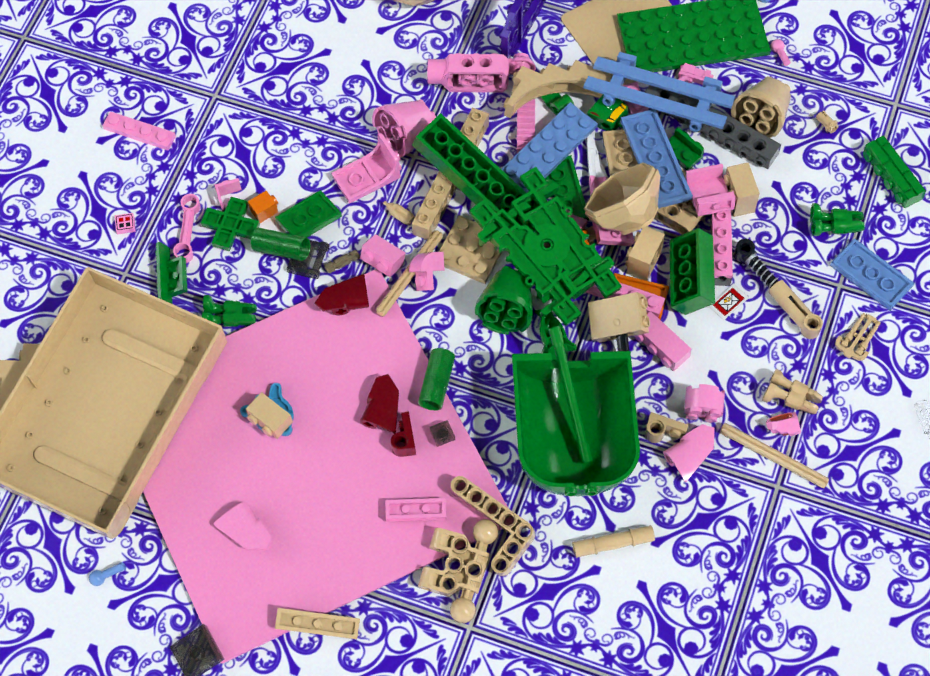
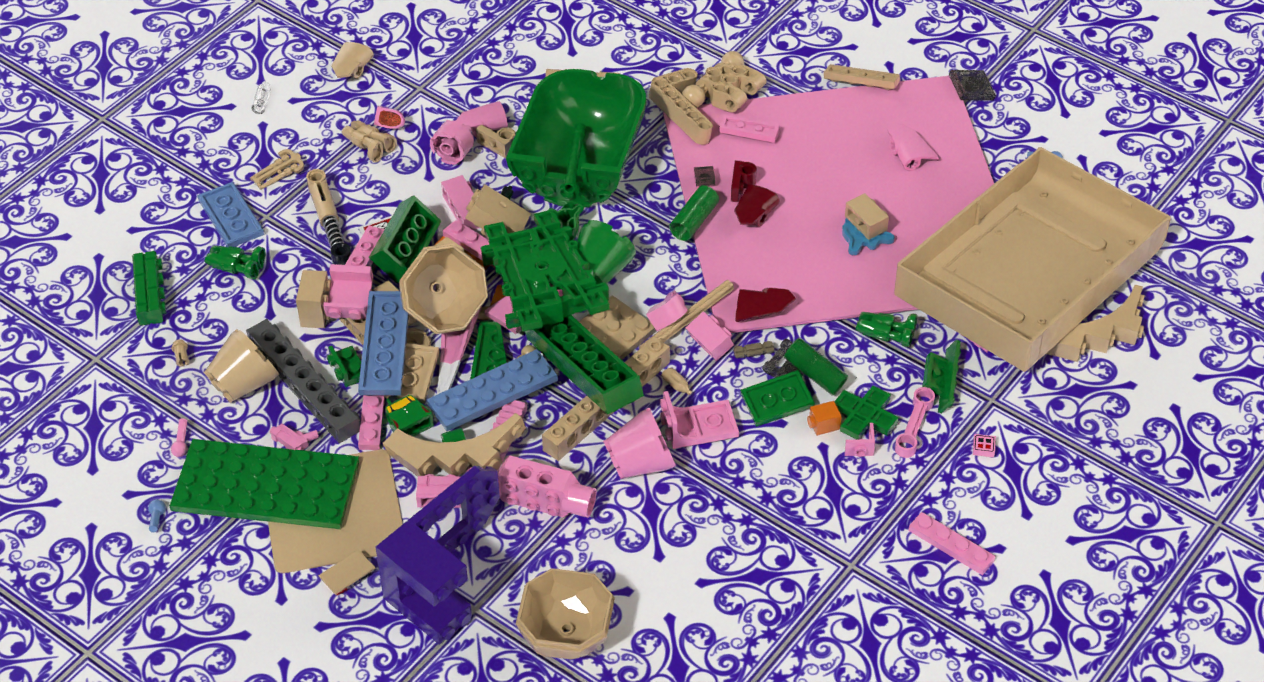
camera: 165 degrees left, 15 degrees down
medium blue fence [583,52,736,132] -> none
tan axle [720,423,829,488] -> none
none -> tan panel [331,42,374,79]
none -> bright pink brick [416,474,461,508]

